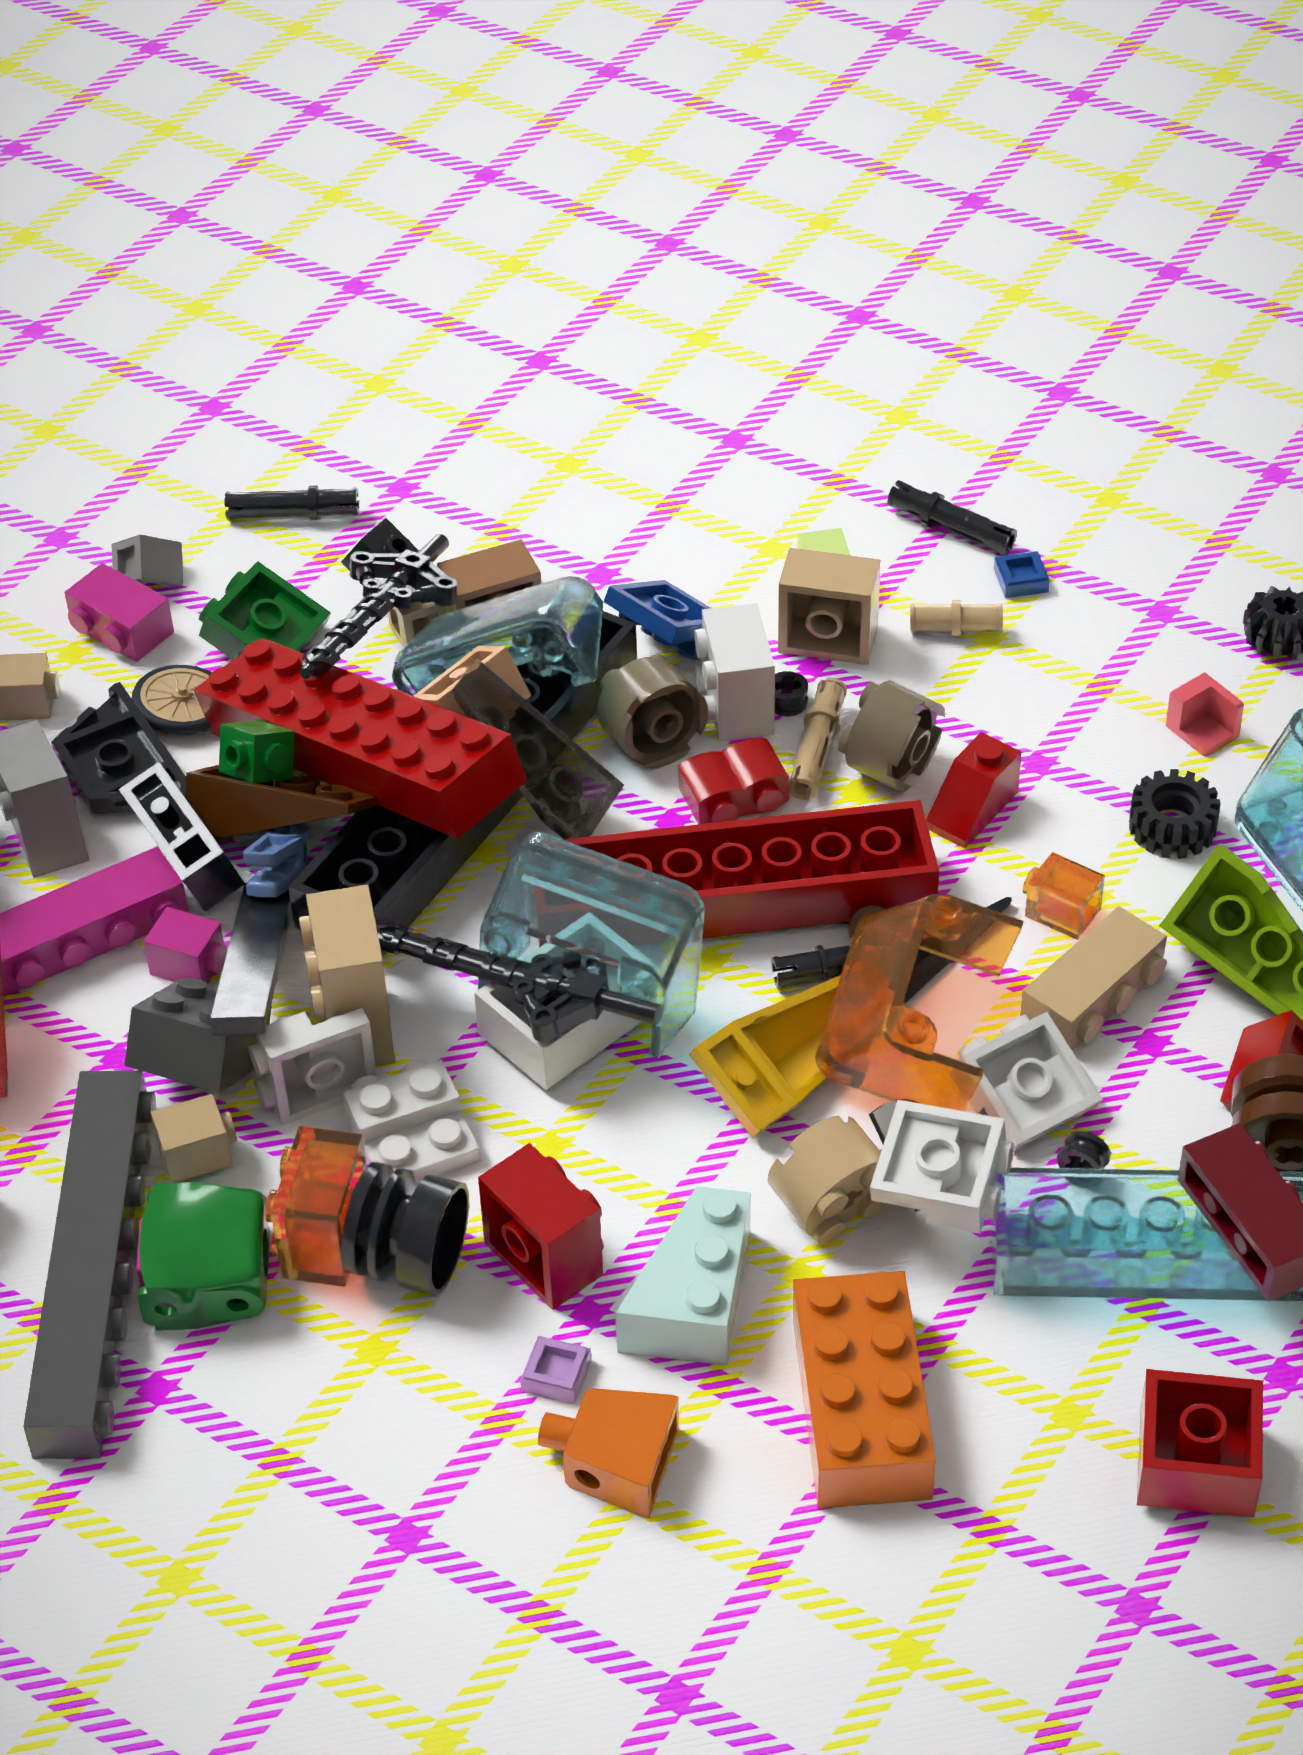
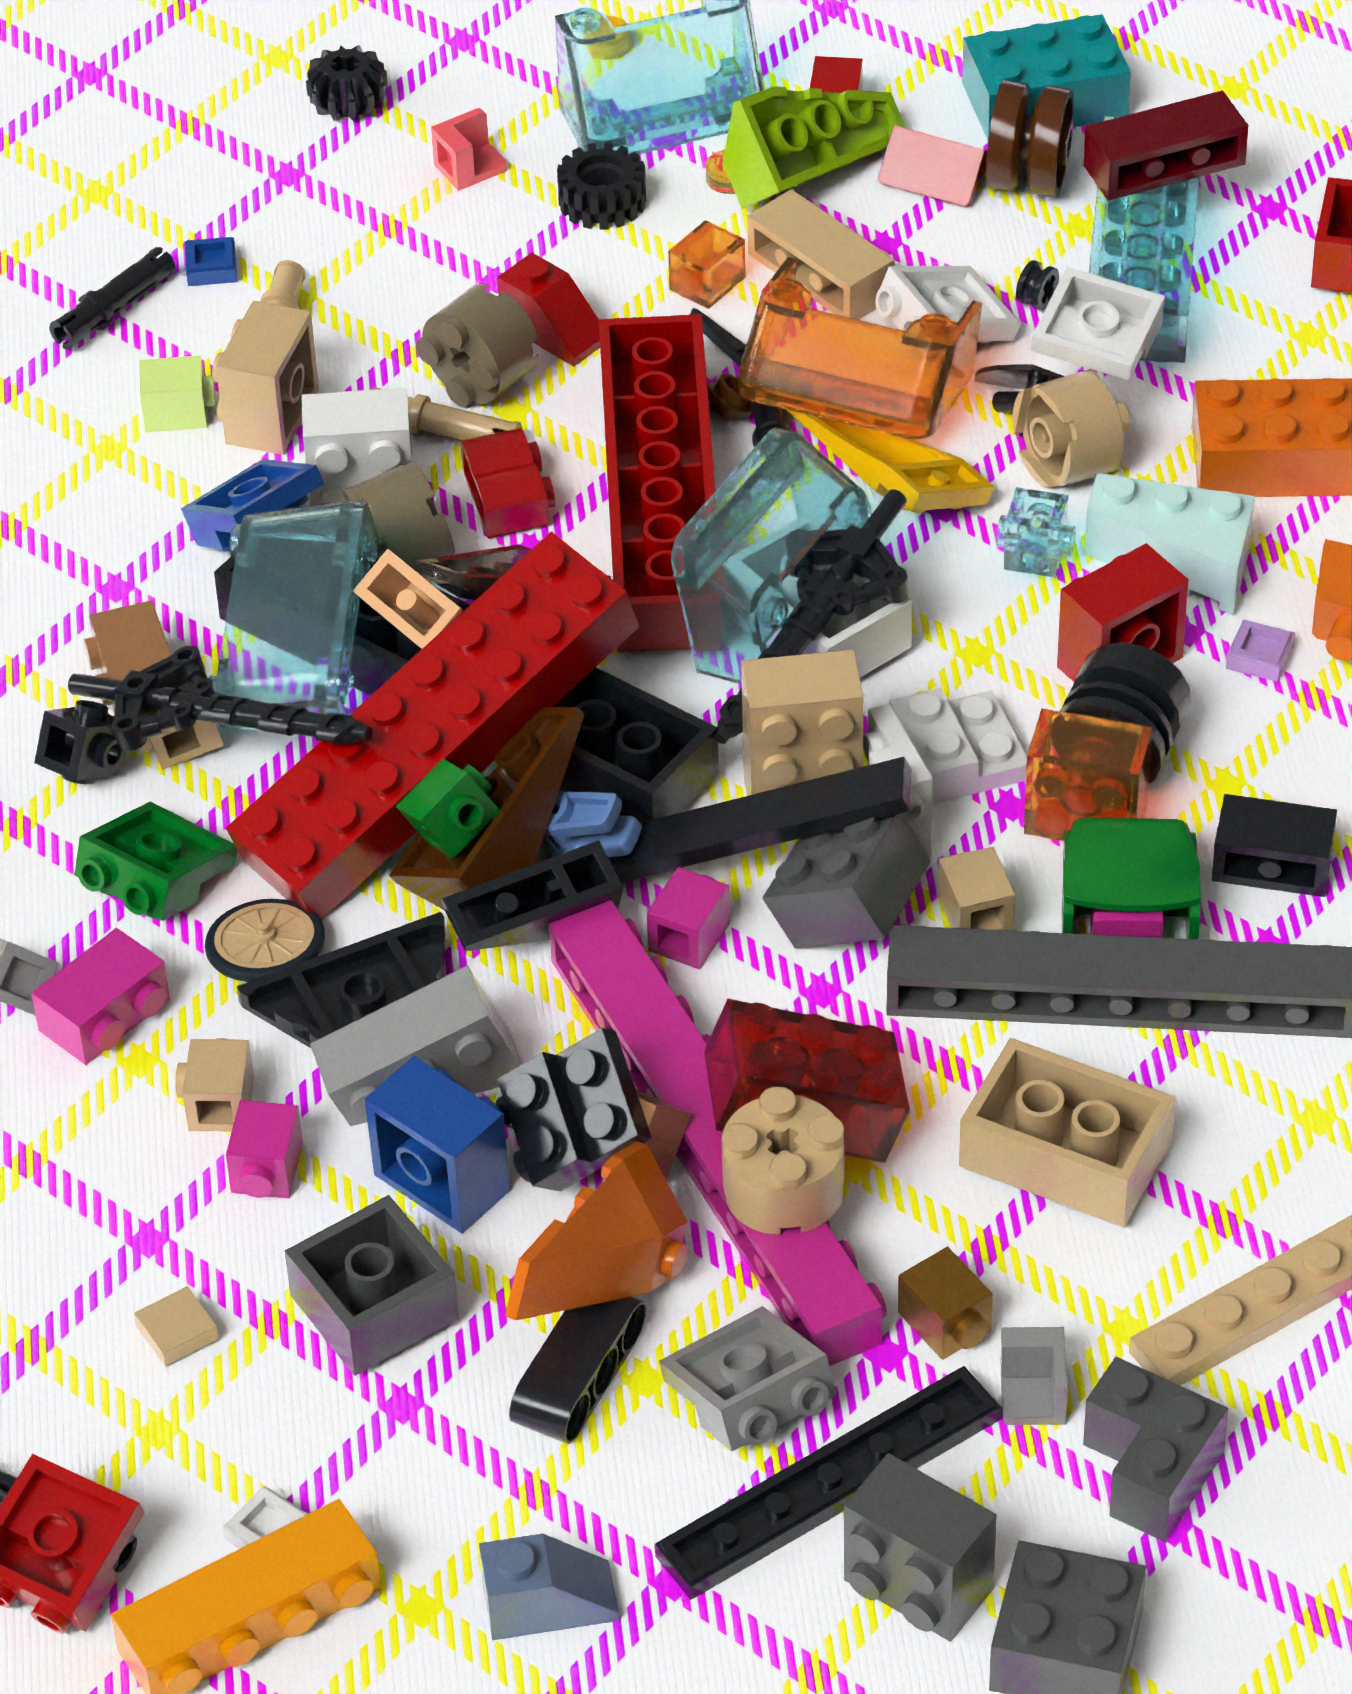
camera: 85 degrees left, 0 degrees up
none -> clear light blue brick [996,487,1076,578]
none -> black brick [1211,794,1338,897]

